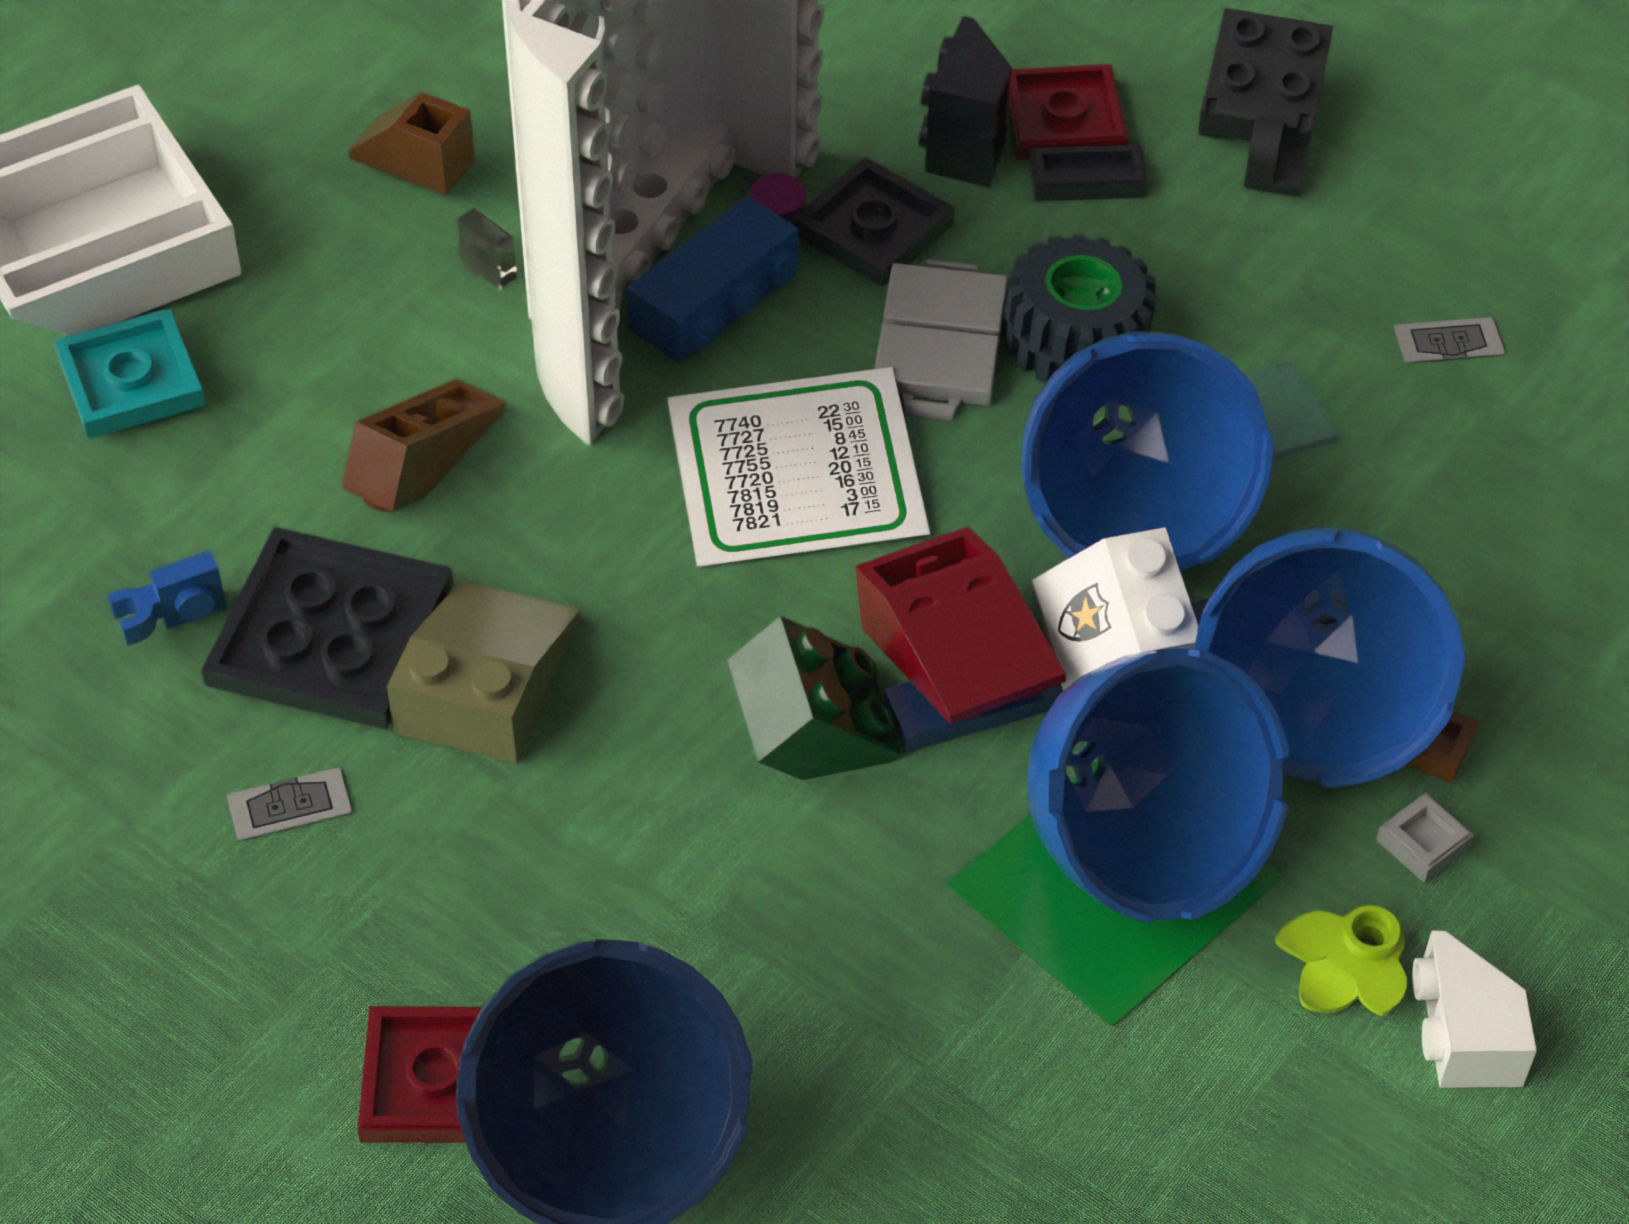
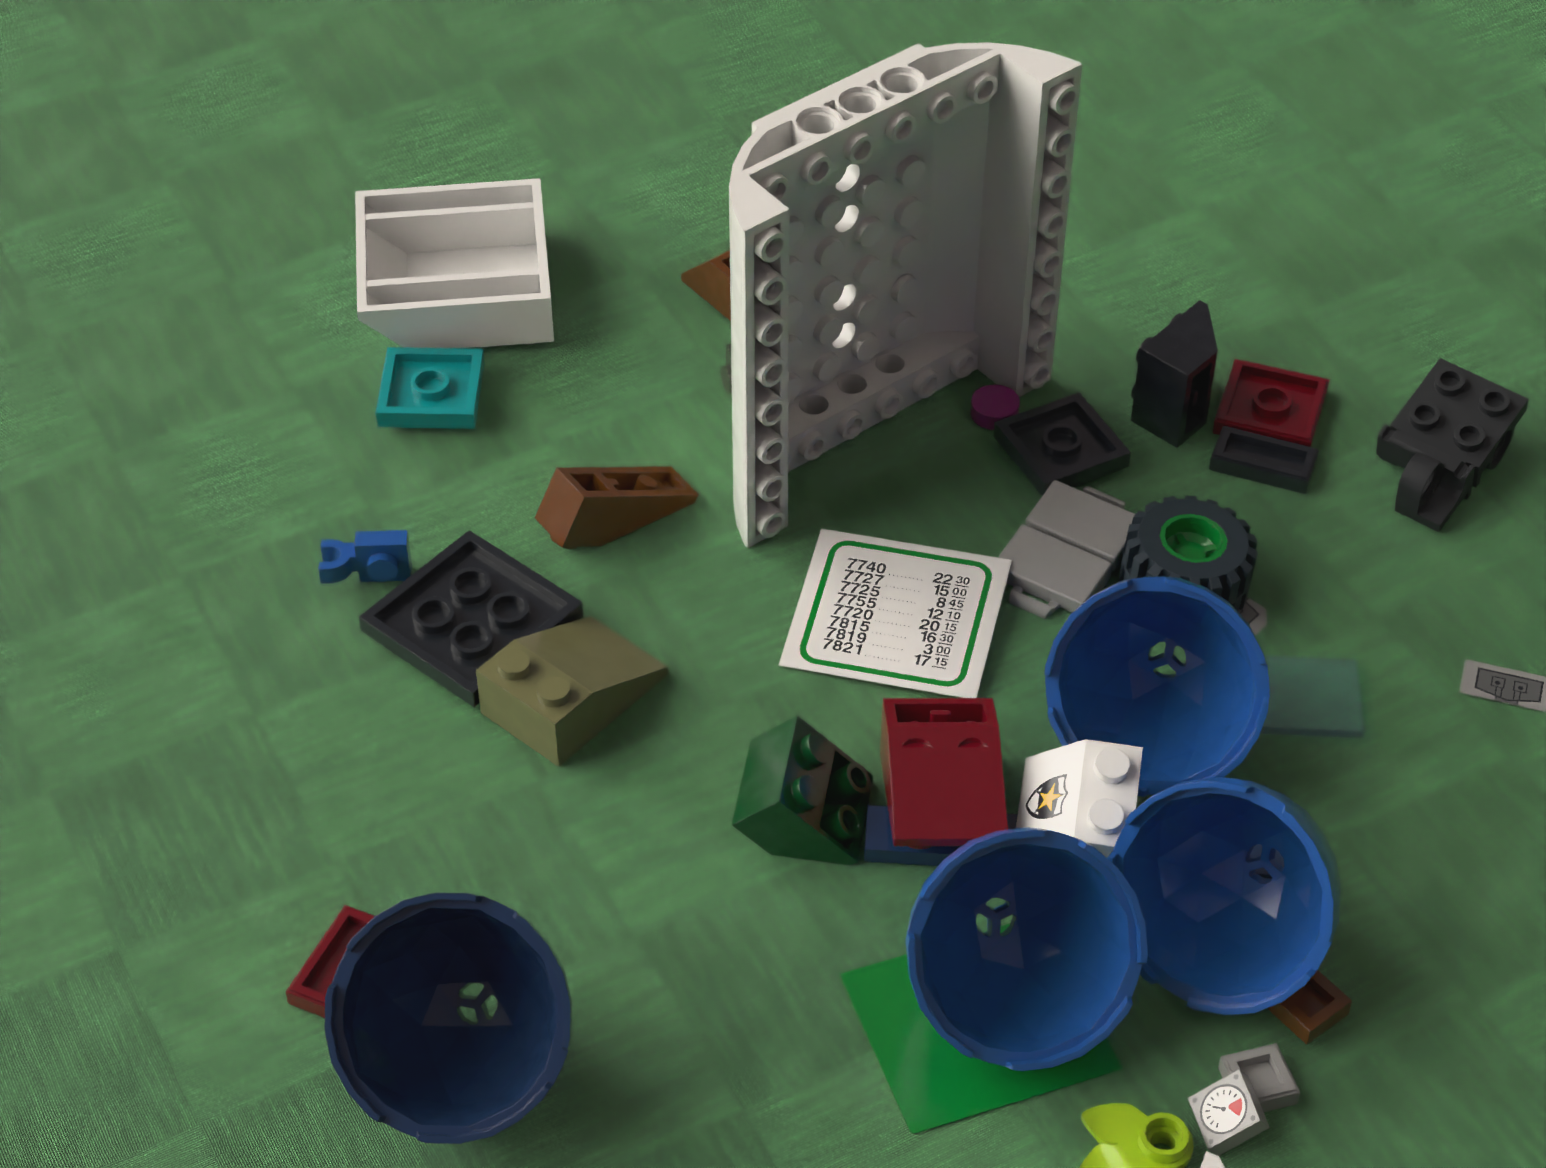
camera: 25 degrees right, 5 degrees down
sticker [227,767,352,840] -> none
blue brick [626,196,799,363] -> none
none -> tile [1188,1069,1270,1156]

